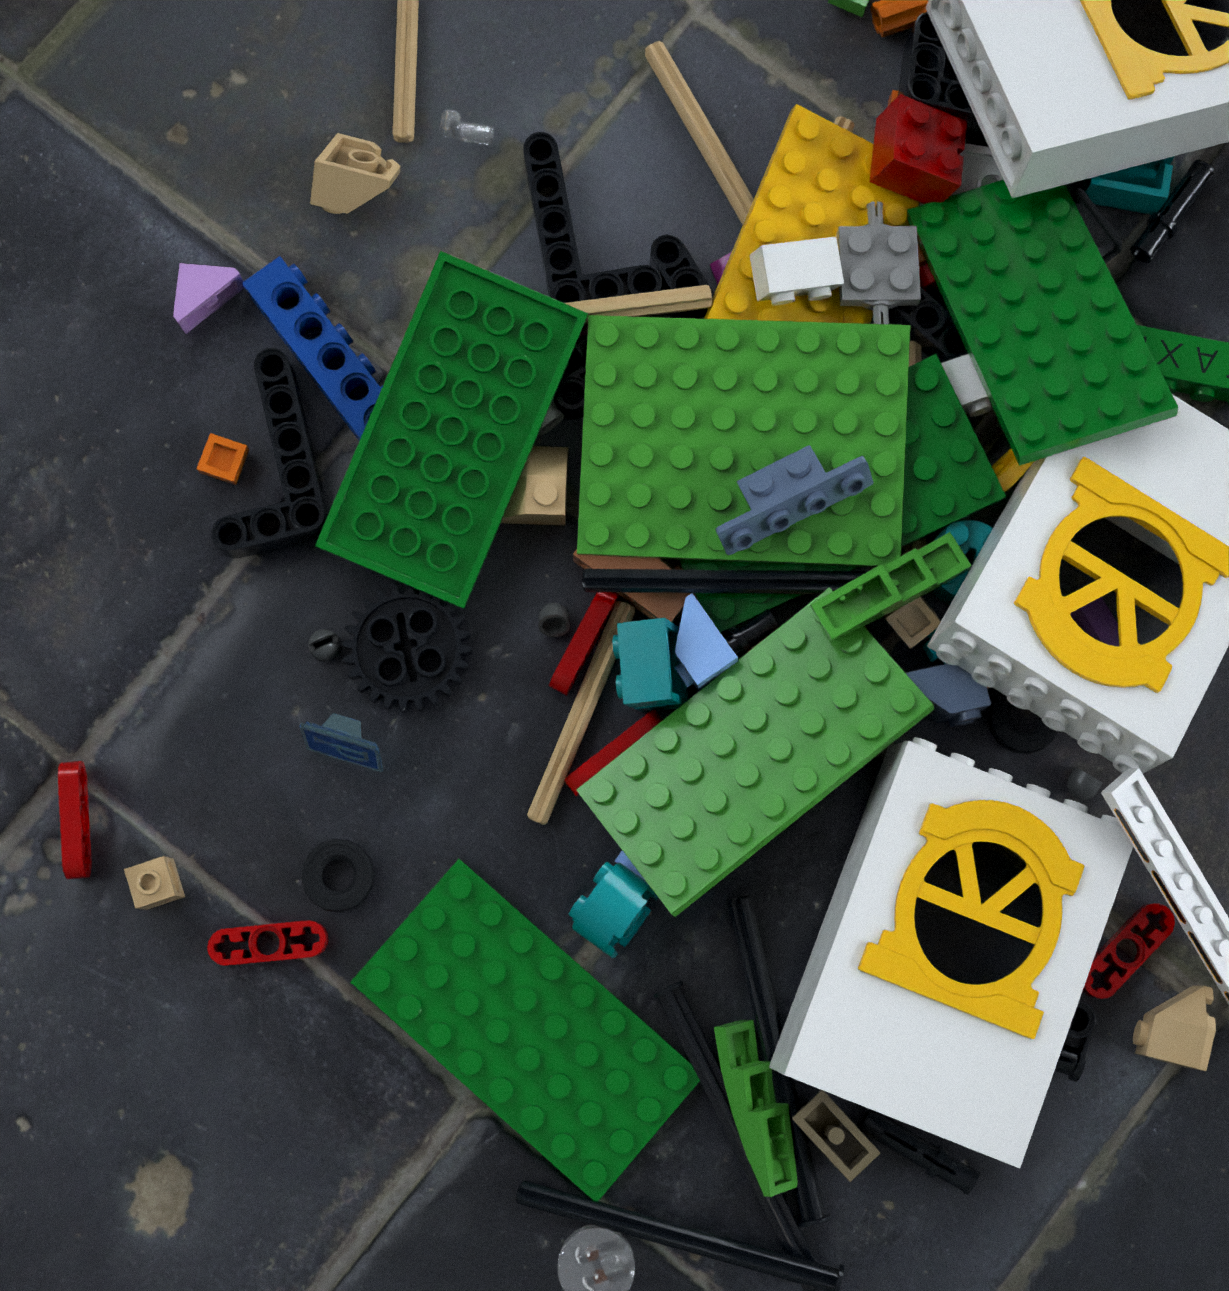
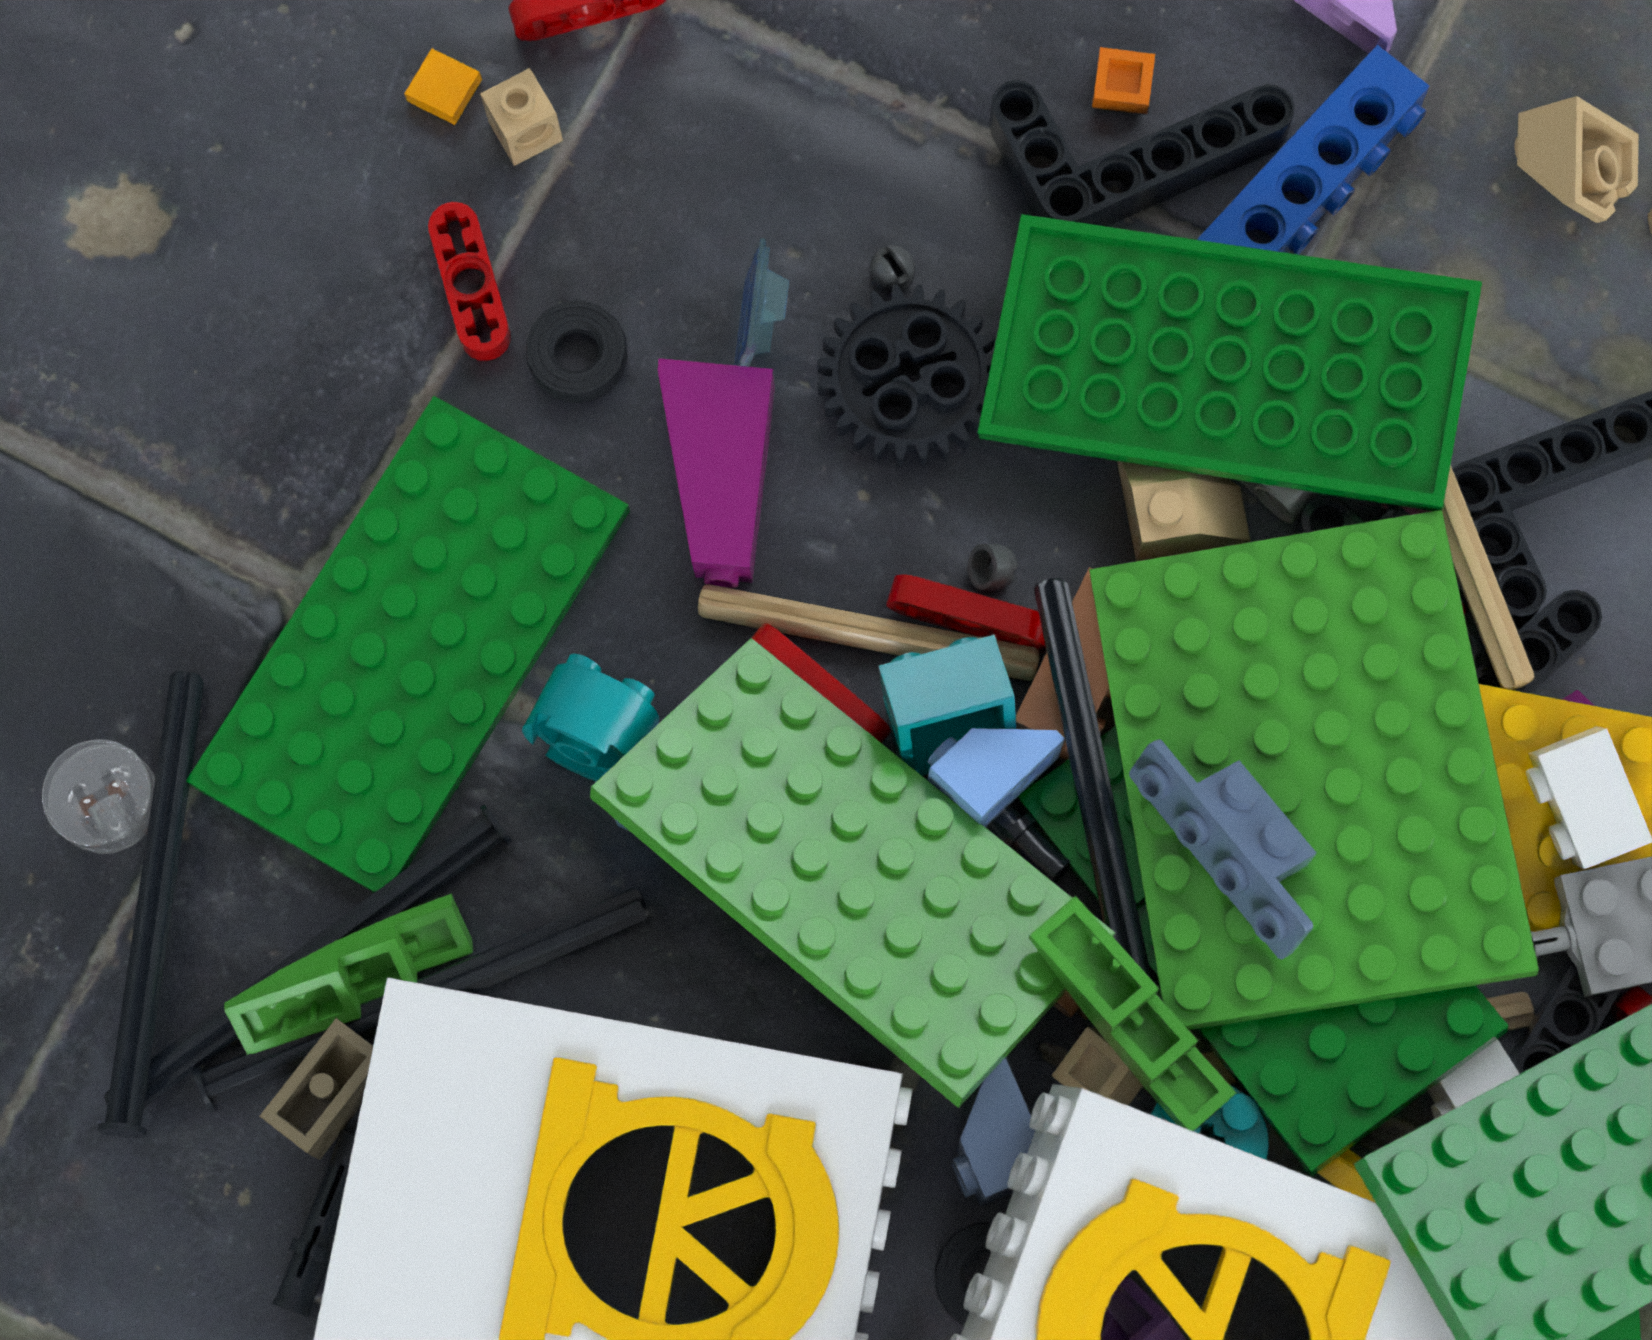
camera: 85 degrees right, 5 degrees down
none -> light orange tile [404,48,482,125]
none -> magenta slope [657,358,775,588]

